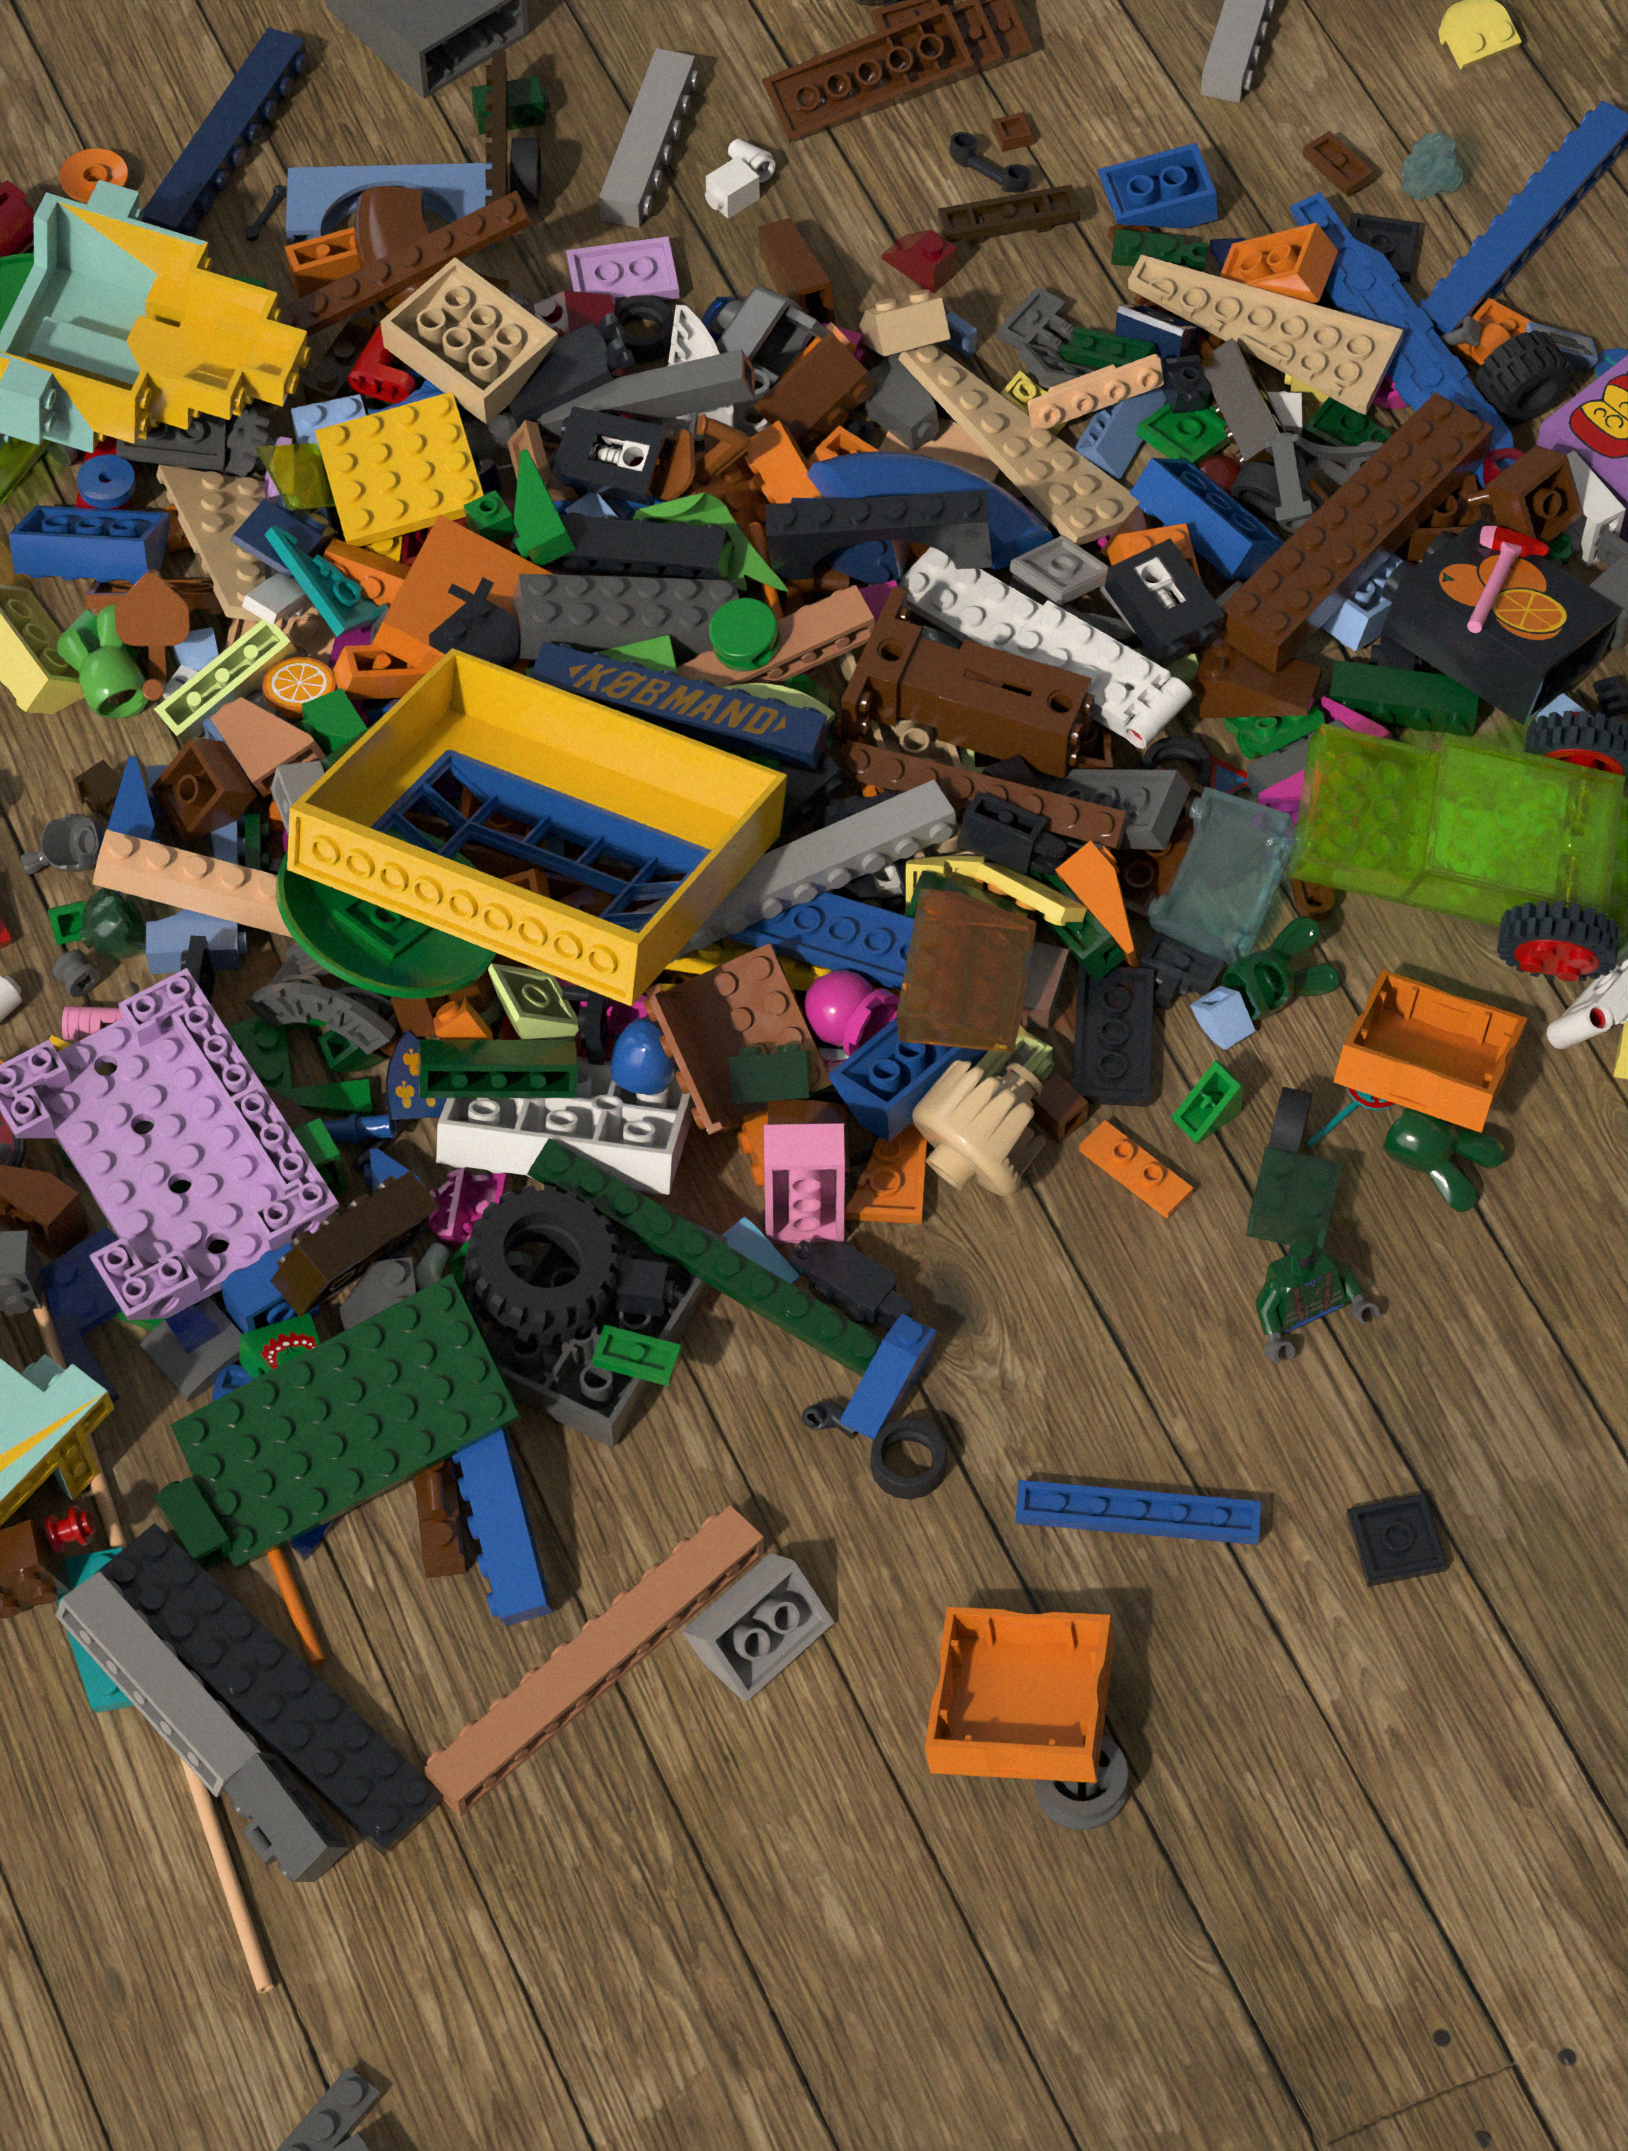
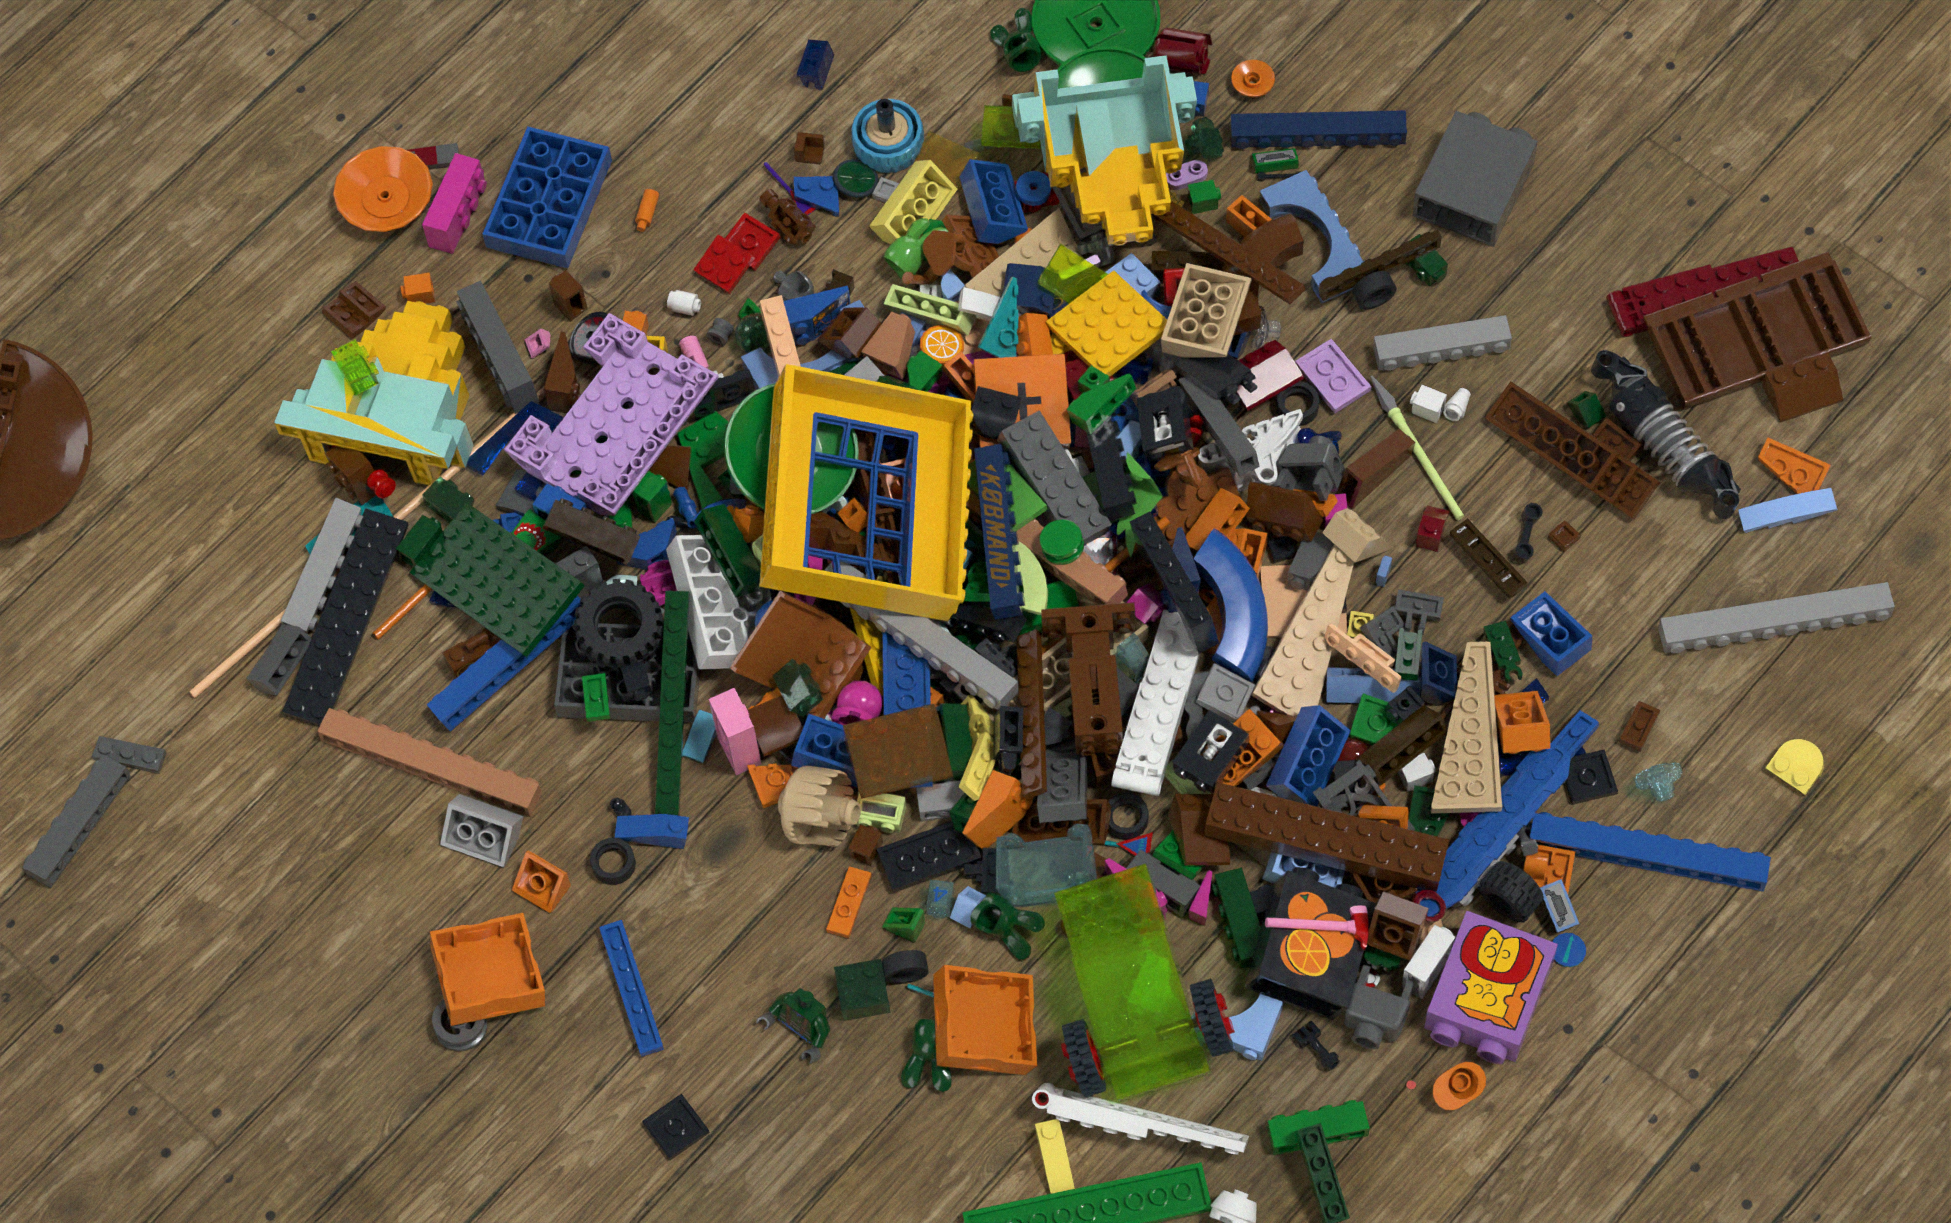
camera: 70 degrees right, 5 degrees up
black hinge [789,1239,913,1330] -> none
none -> clear green brick [422,476,475,523]
none -> orange slope [512,850,571,913]
none -> clear light blue brick [926,880,955,919]
none -> green slope [1252,148,1299,174]
none -> orange slope [1358,805,1408,829]
none -> yellowish green piece [1370,376,1464,520]
none -> dark green brick [1567,391,1607,428]

